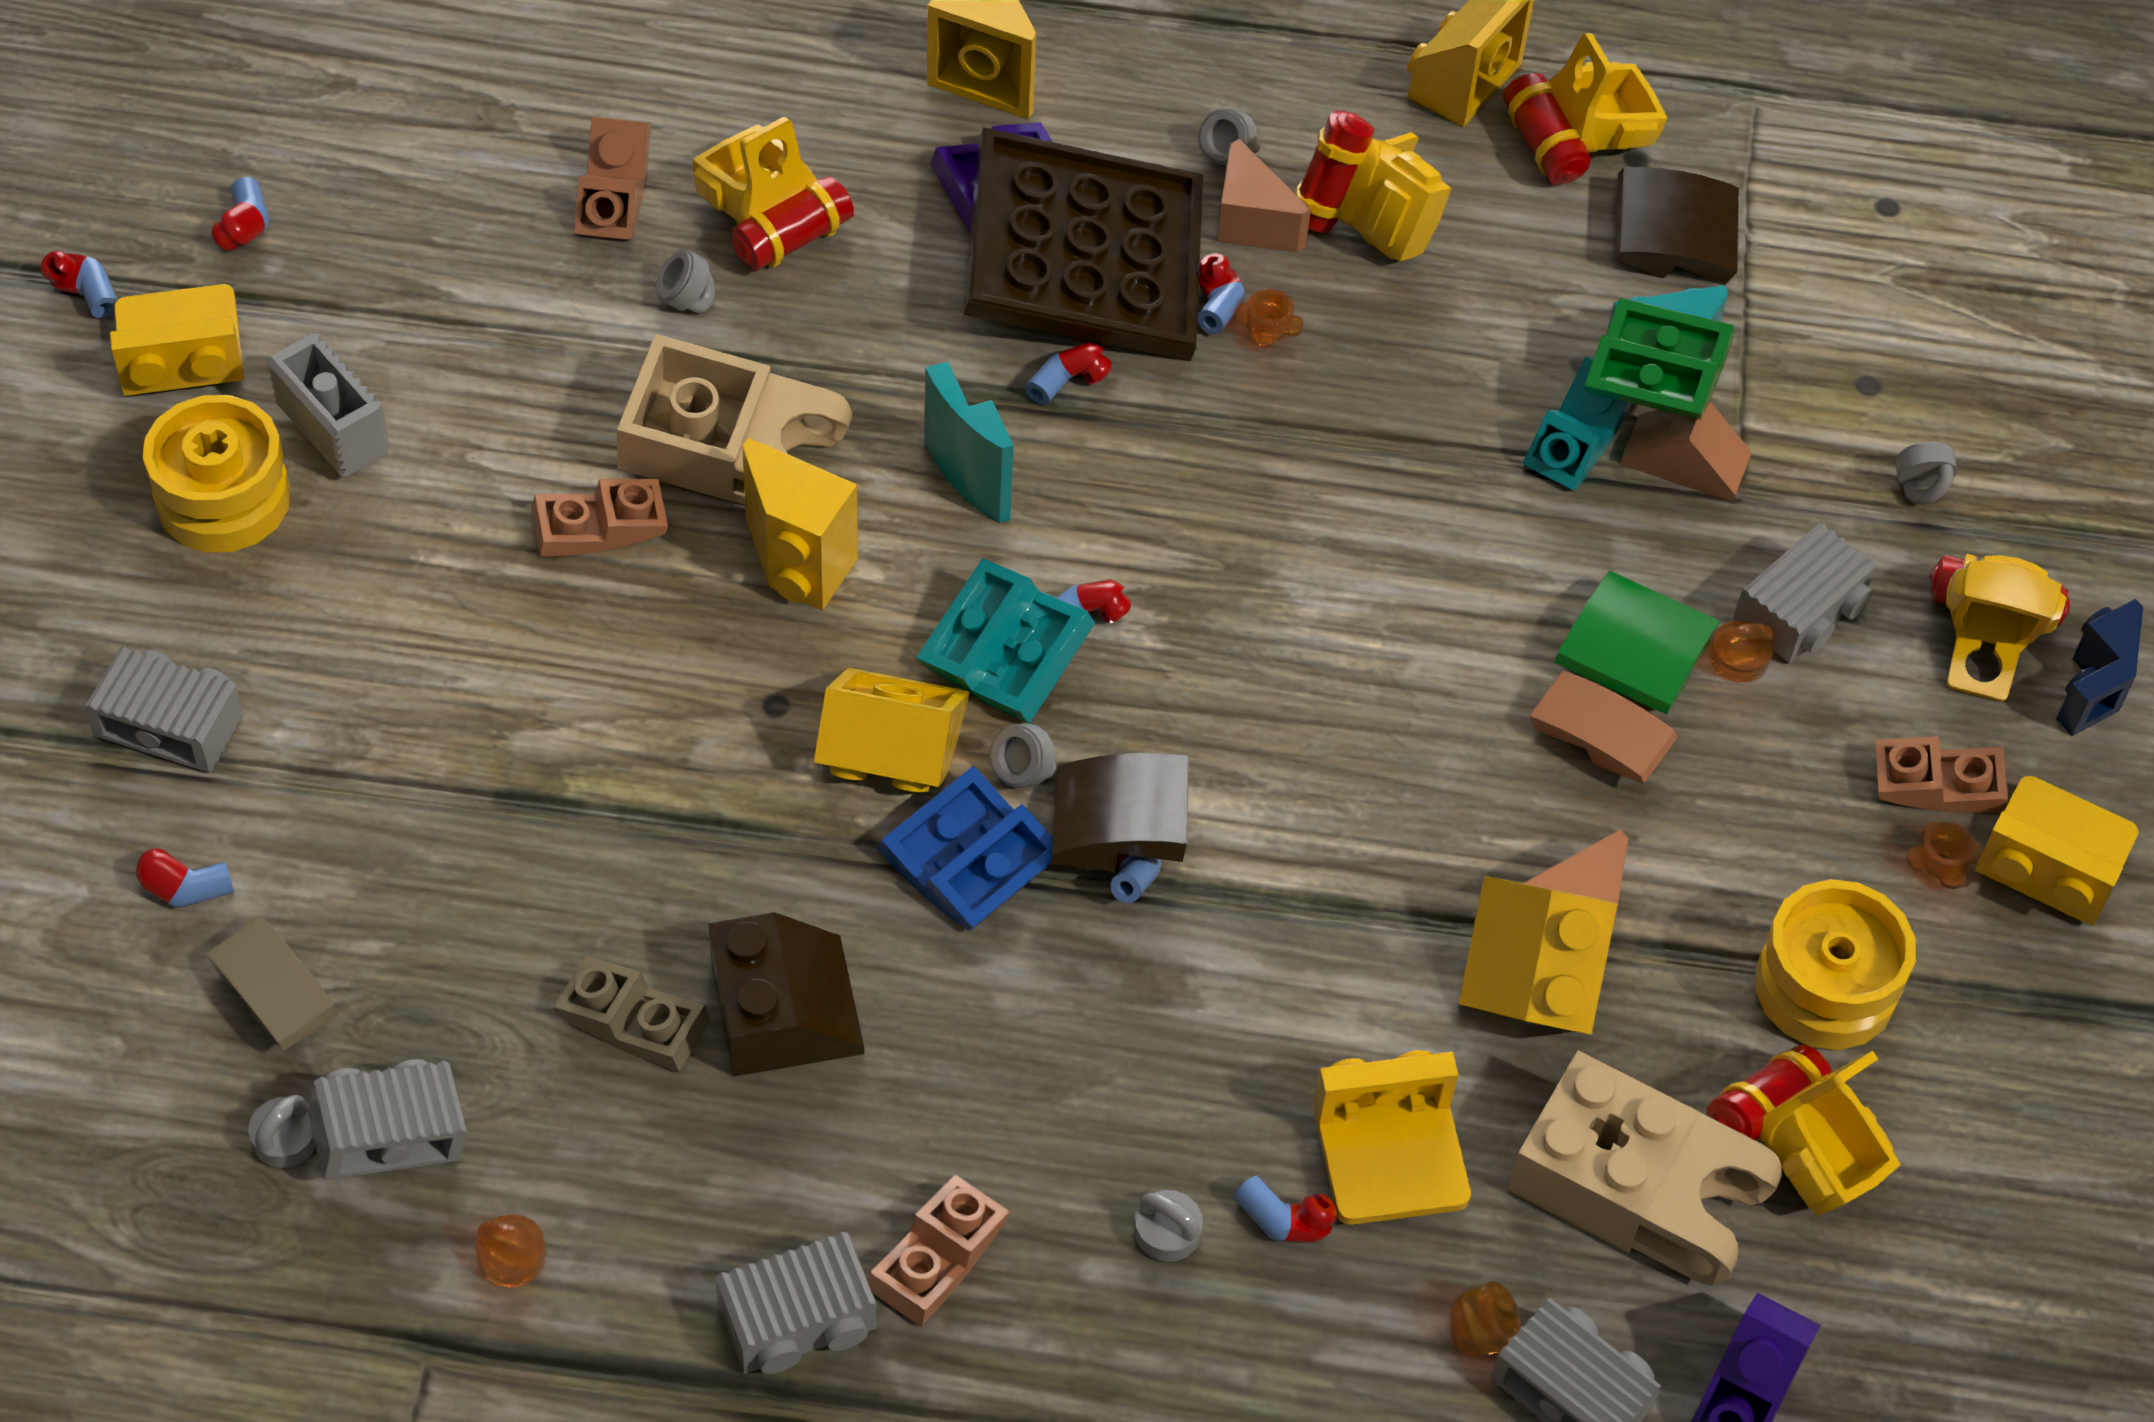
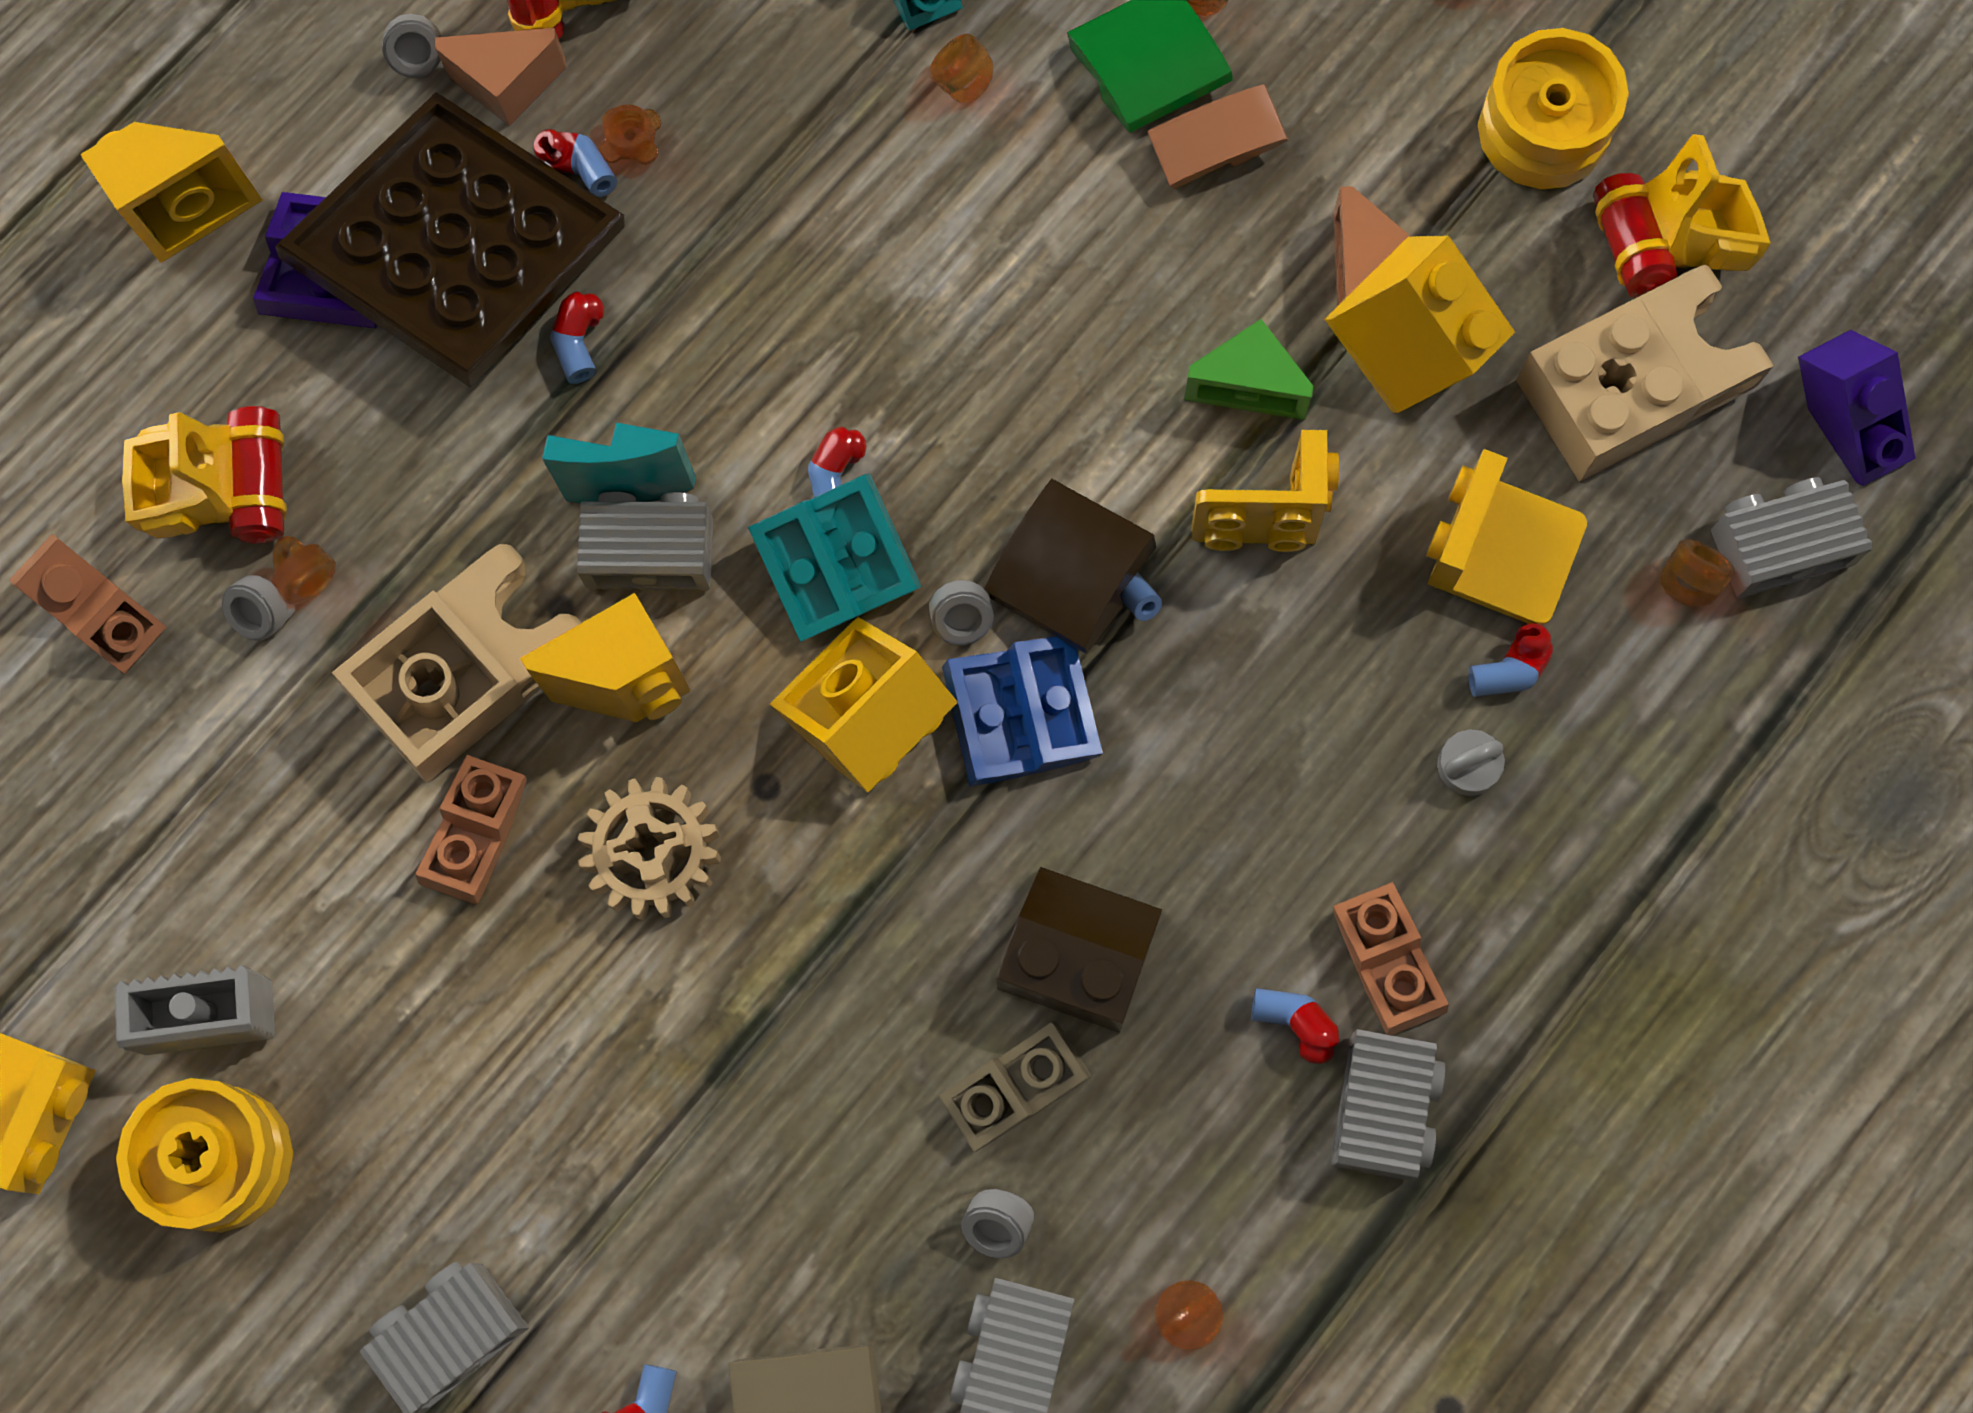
camera: 50 degrees left, 20 degrees up
none -> clear orange tile [272,536,336,604]
none -> light grey brick [576,492,713,591]
none -> tan gear [578,777,721,920]
none -> clear orange tile [929,34,994,103]
none -> light grey tile [961,1189,1035,1259]
none -> bright green slope [1184,319,1313,420]
none -> yellow bracket [1191,430,1339,552]
none -> arm [1251,988,1340,1064]

